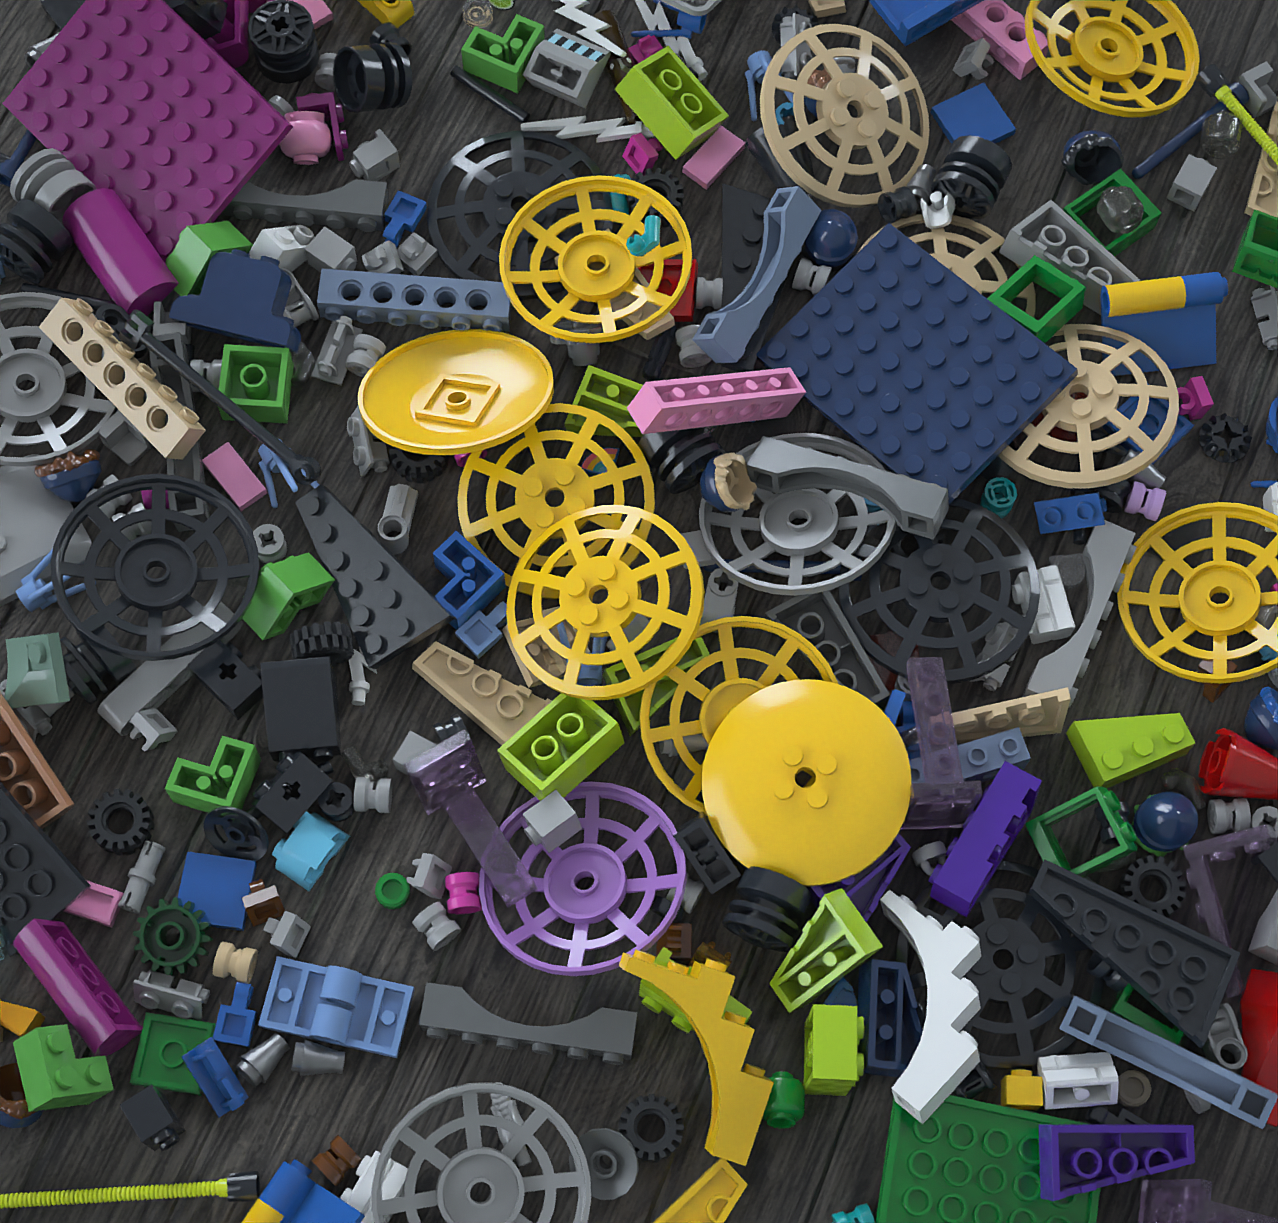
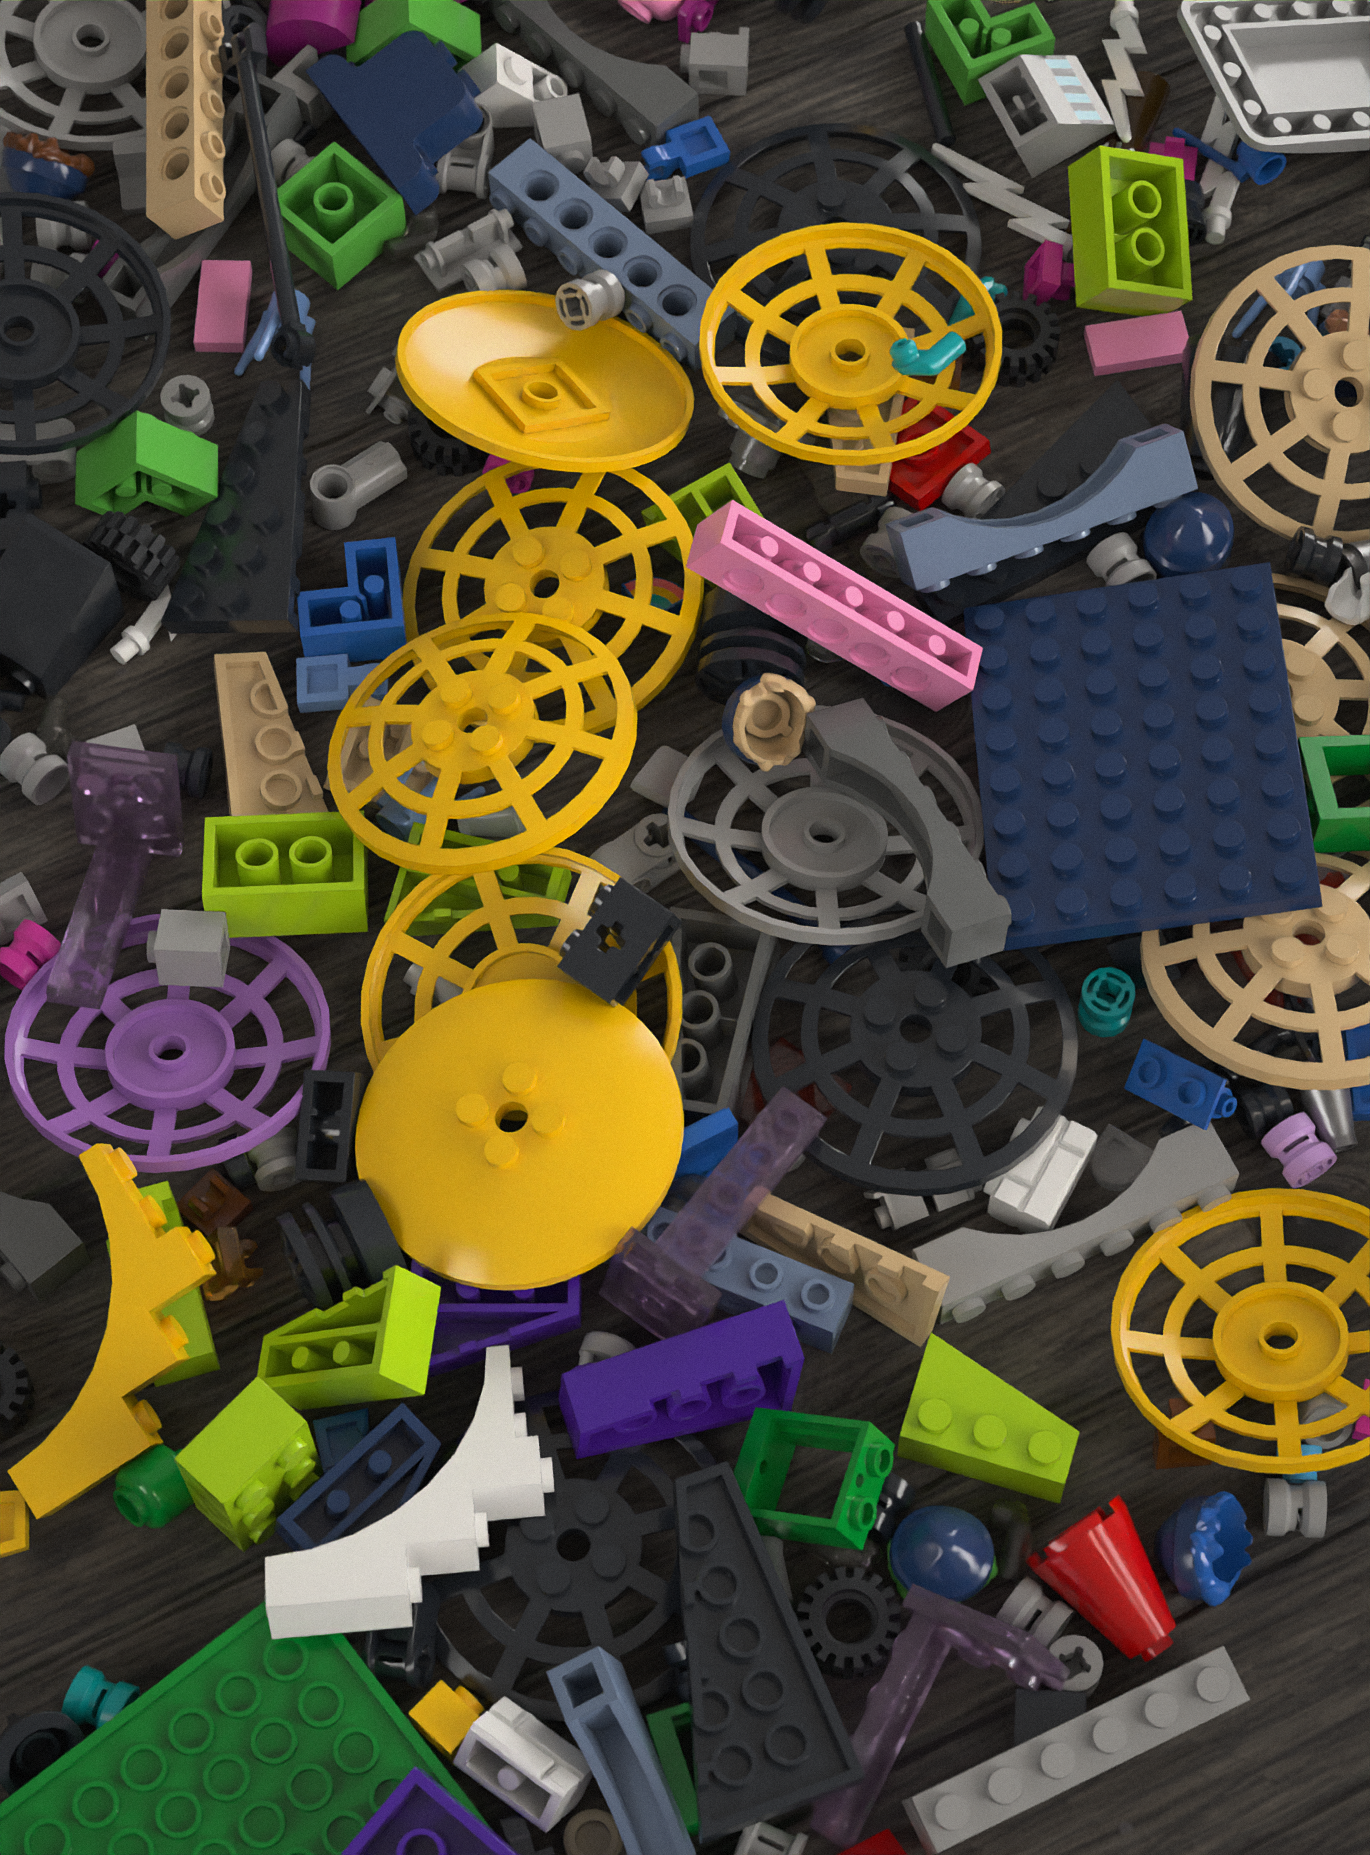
camera: 45 degrees right, 5 degrees down
none -> light grey wheel [555,269,625,331]
none -> black brick [557,877,682,1007]

